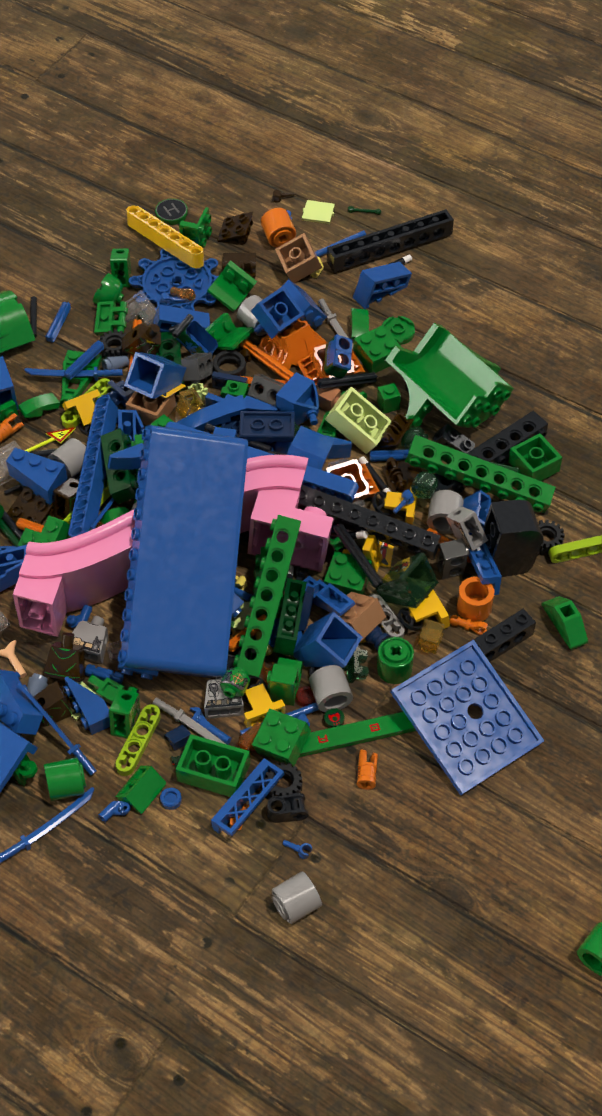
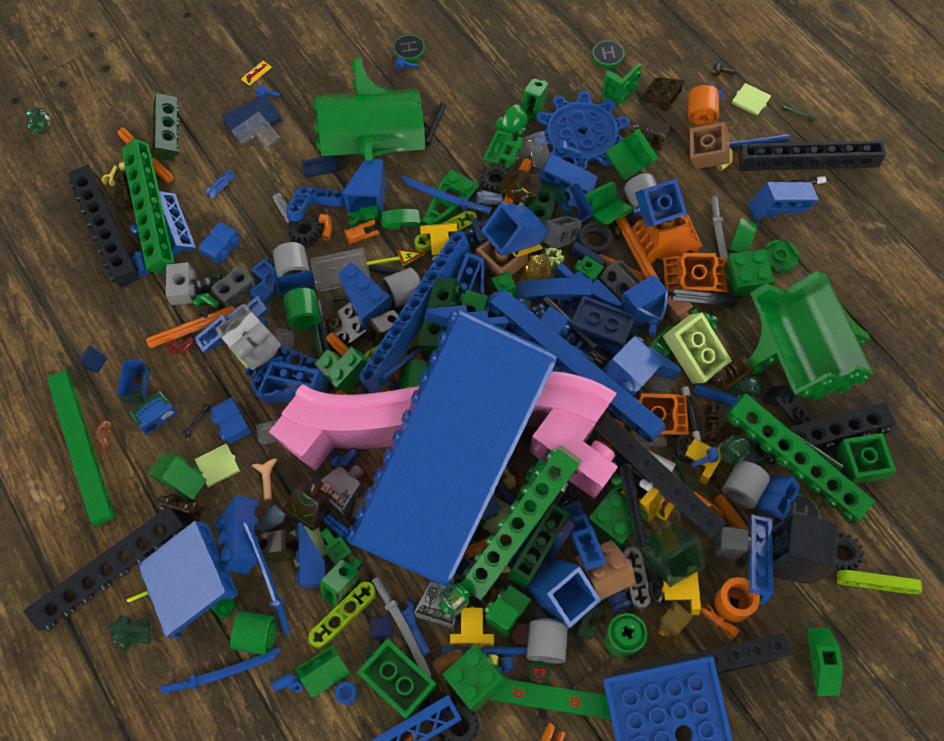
camera: 25 degrees right, 10 degrees up
blue axle [45,302,71,343] -> none
blue axle [64,340,104,380] -> none
yellow beam [126,205,204,268] -> none
black piece [169,314,194,338] -> none
clear orange arm [170,287,196,301] -> none
blue brick [283,279,327,329] -> none
blue piece [324,334,352,379] -> none
green brick [377,383,401,414] -> none
light grey torso [446,506,488,551] -> none

